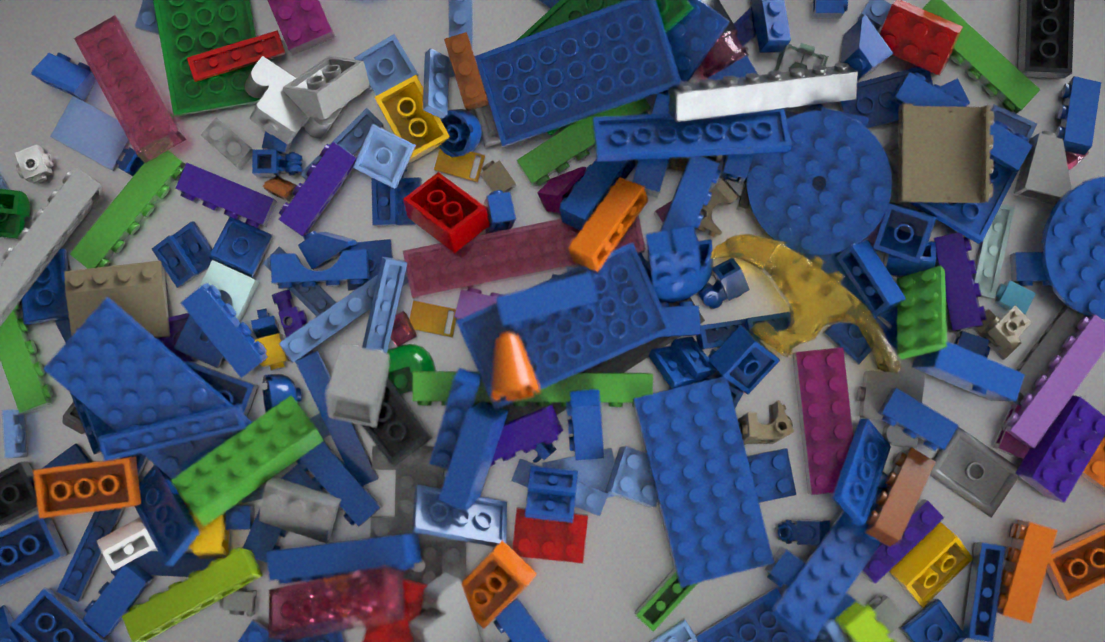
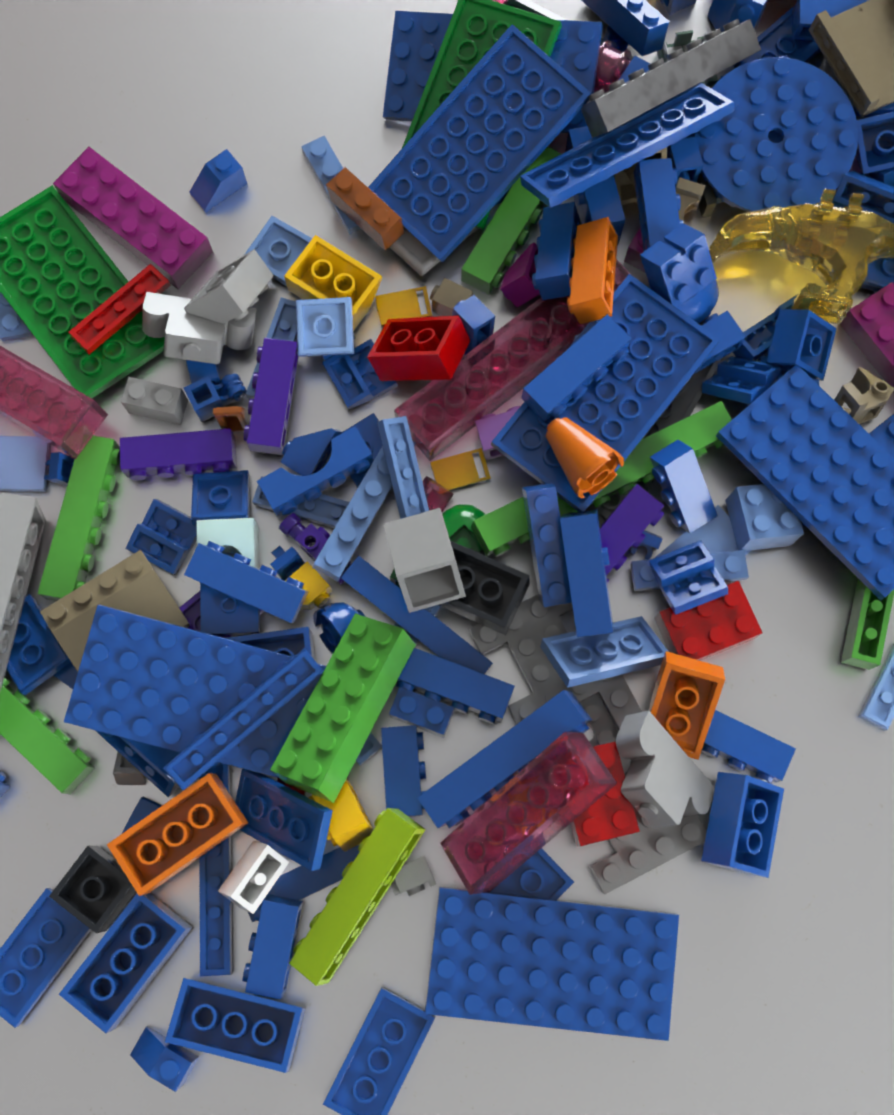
camera: 25 degrees left, 10 degrees down
medium blue plate [2,410,27,458] -> none
blue brick [226,504,255,530] -> none
light grey slope [259,476,341,544] -> none
medium blue plate [423,48,449,119] -> none
blue cylinder [439,109,482,157] -> none
blue brick [698,257,750,309] -> none

